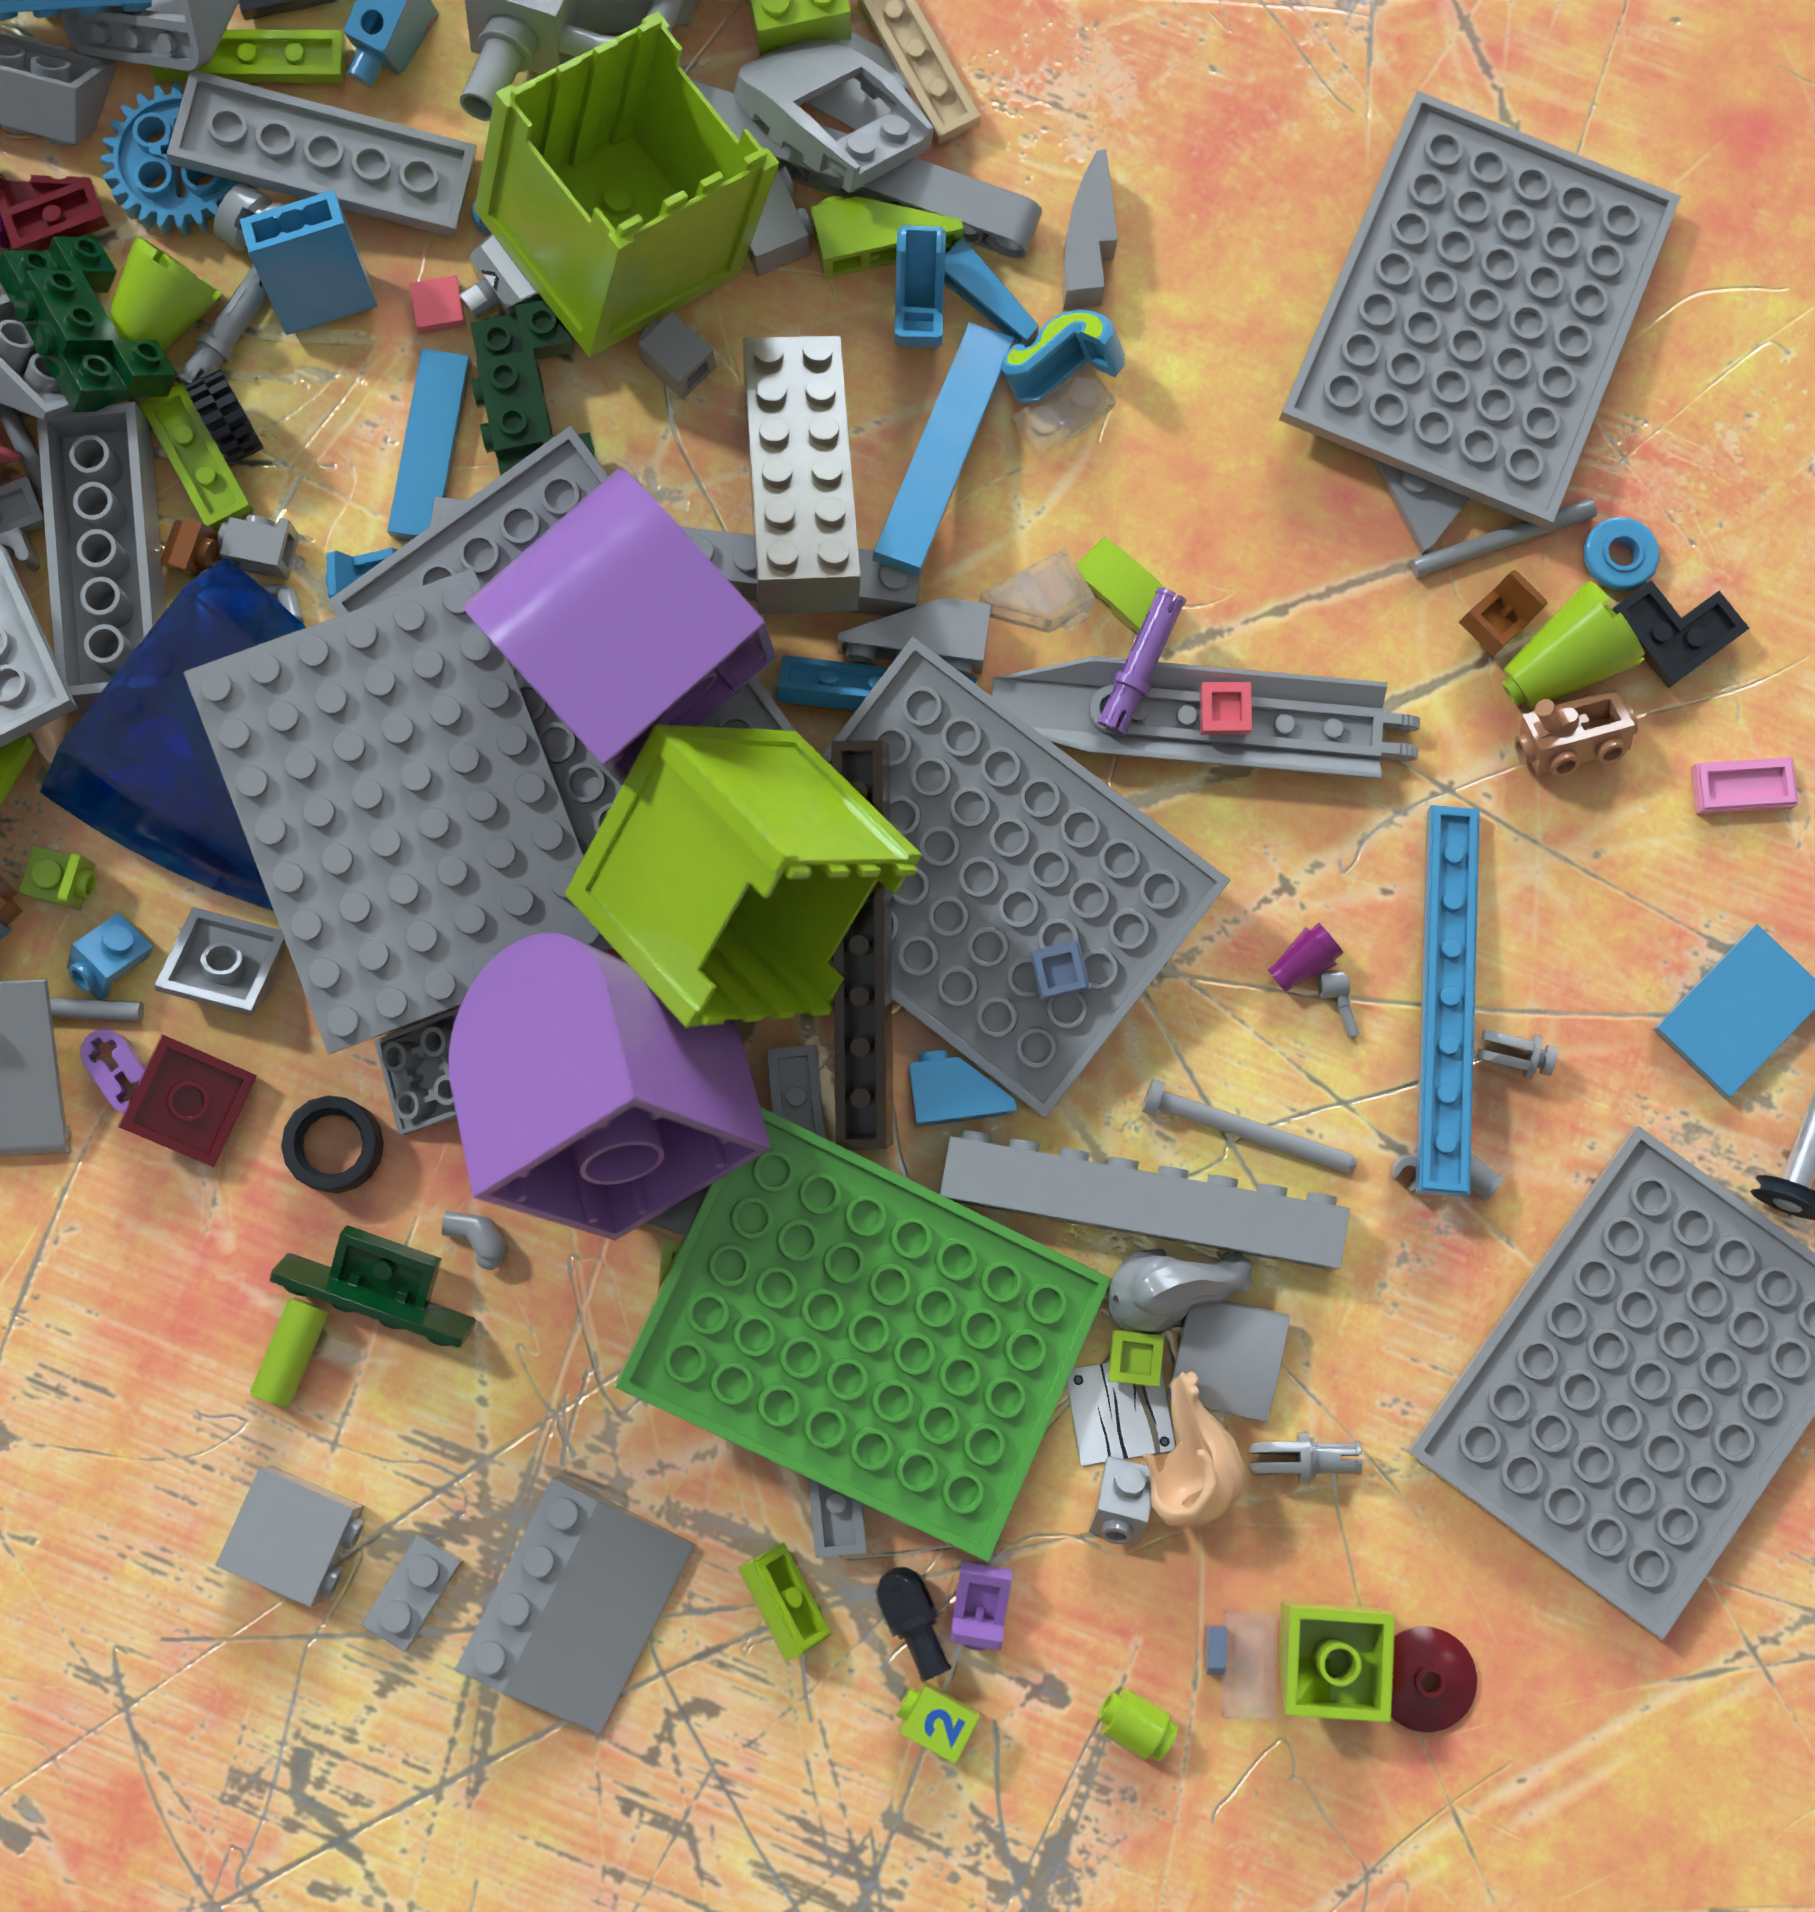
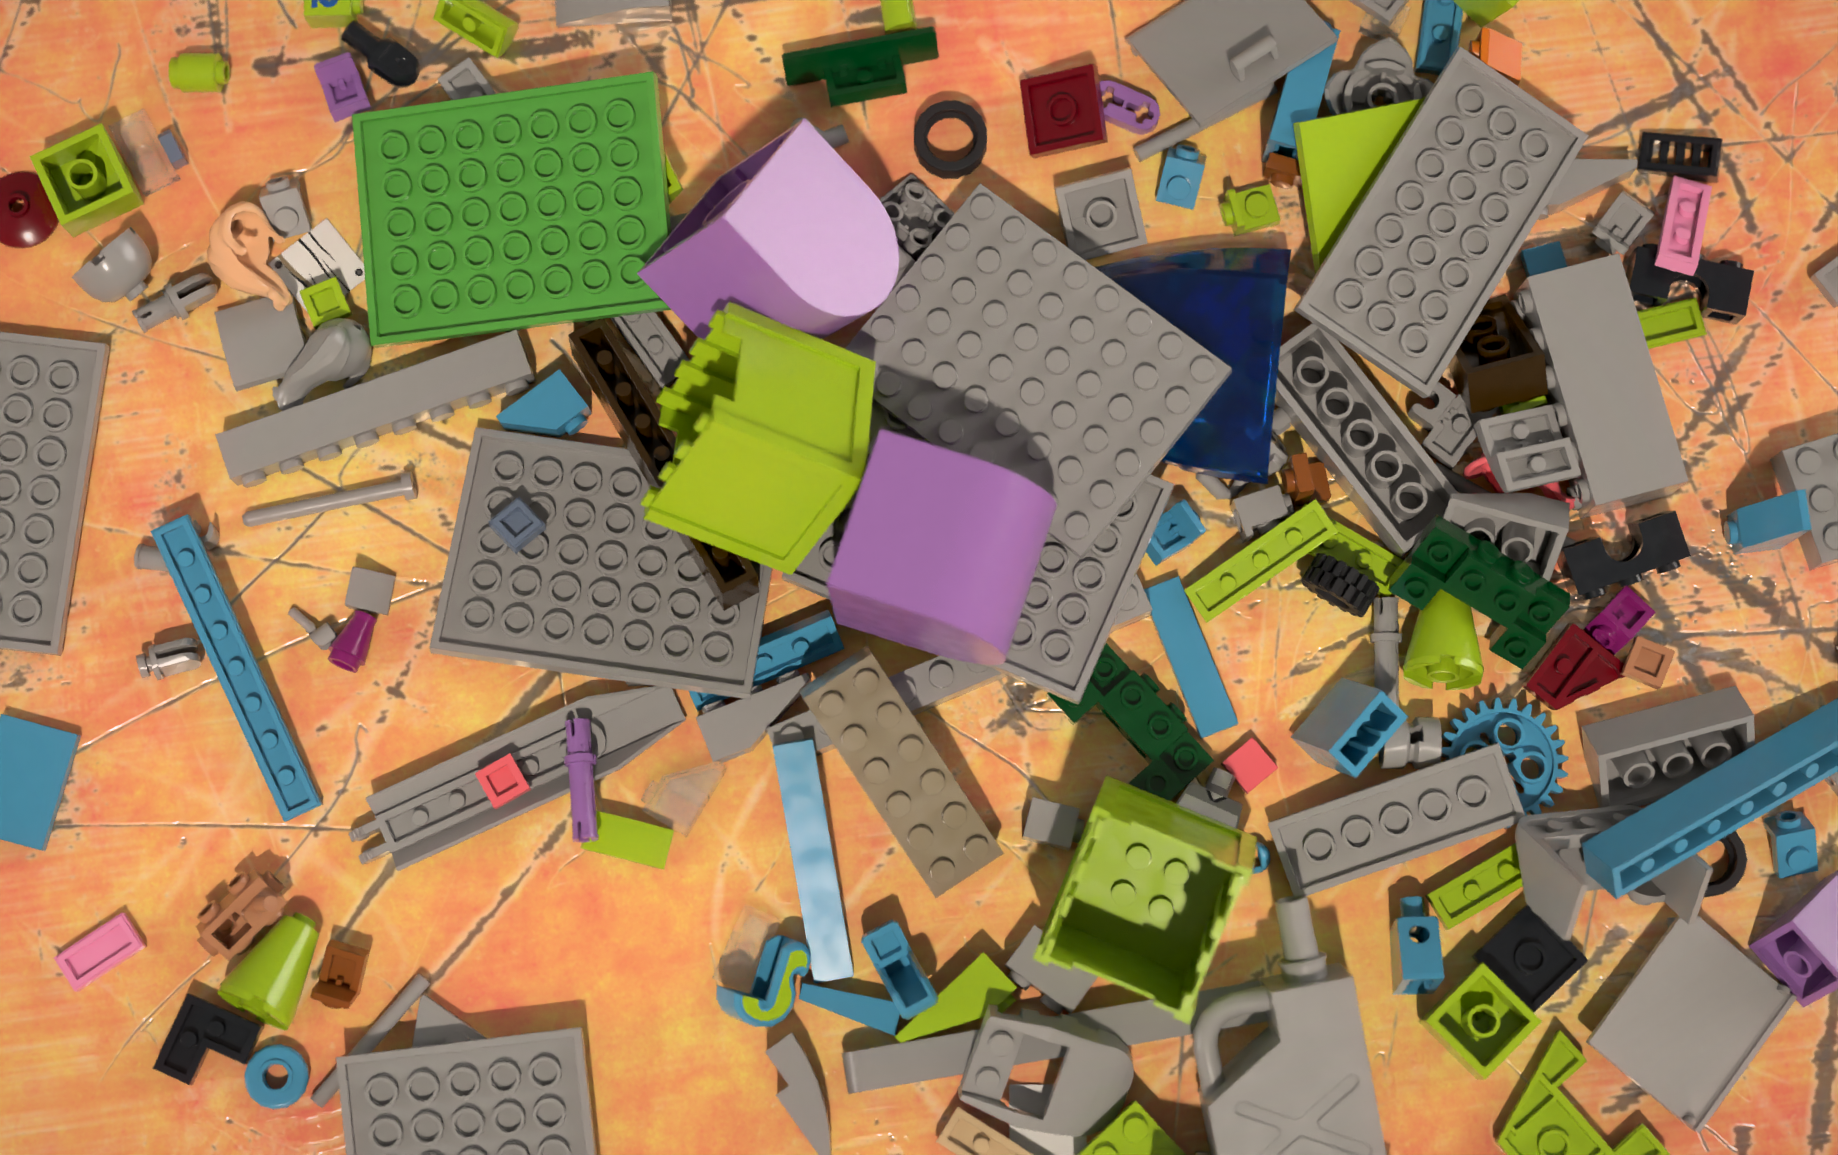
camera: 155 degrees right, 0 degrees up
none -> light grey cylinder [72,228,152,302]
none -> light grey slope [345,567,396,616]
none -> lime plate [1184,499,1339,623]

